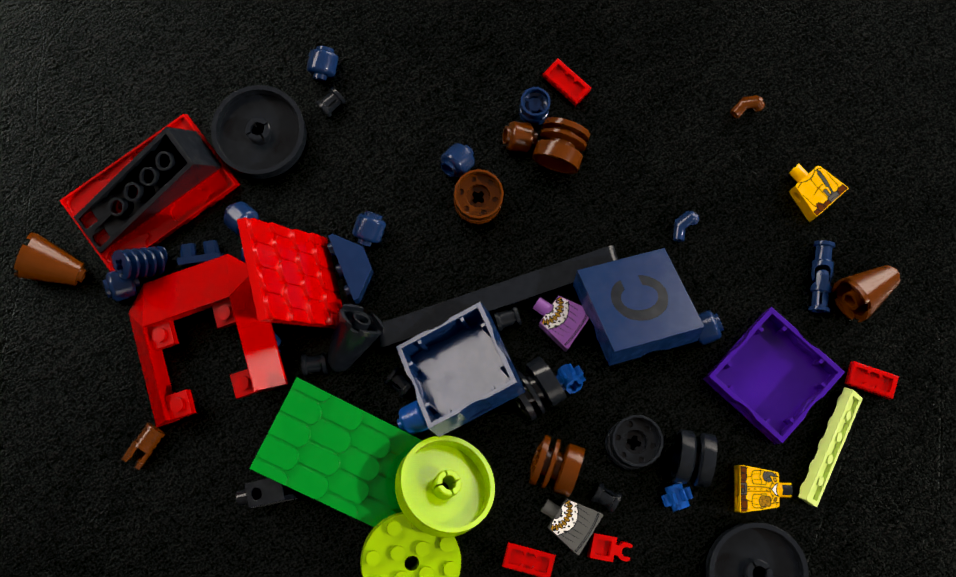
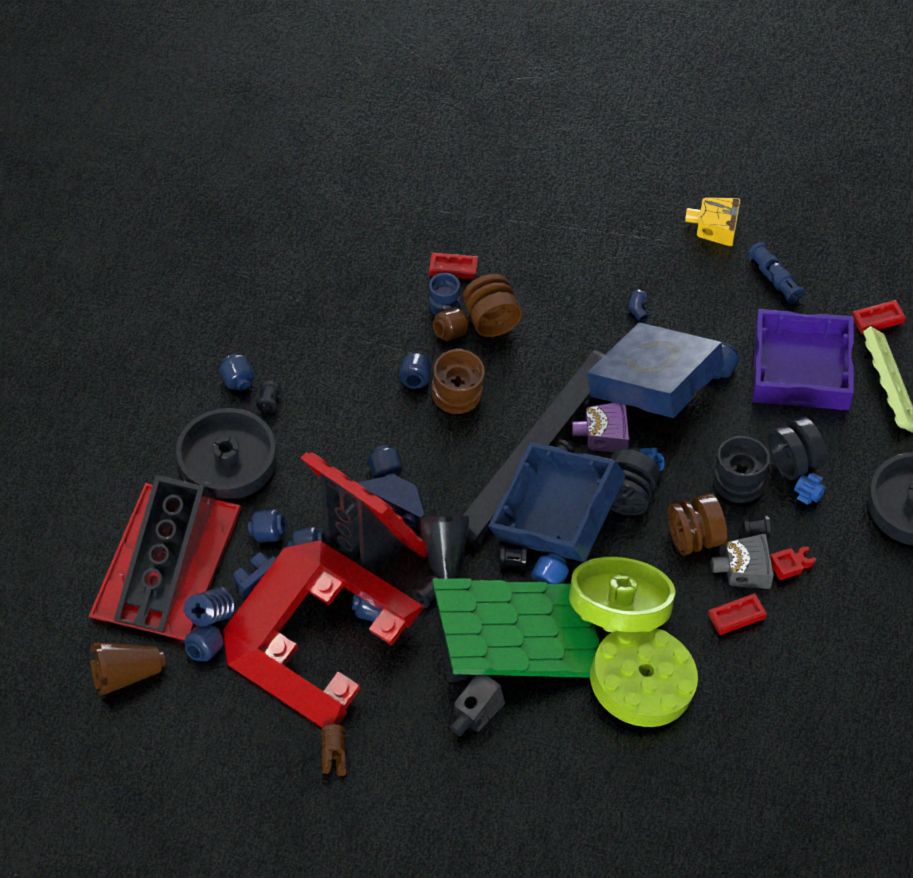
camera: 35 degrees left, 25 degrees down
reddish brown arm [730,95,765,119] -> none
torso [734,465,793,513] -> none
reddish brown cone [832,265,900,322] -> none

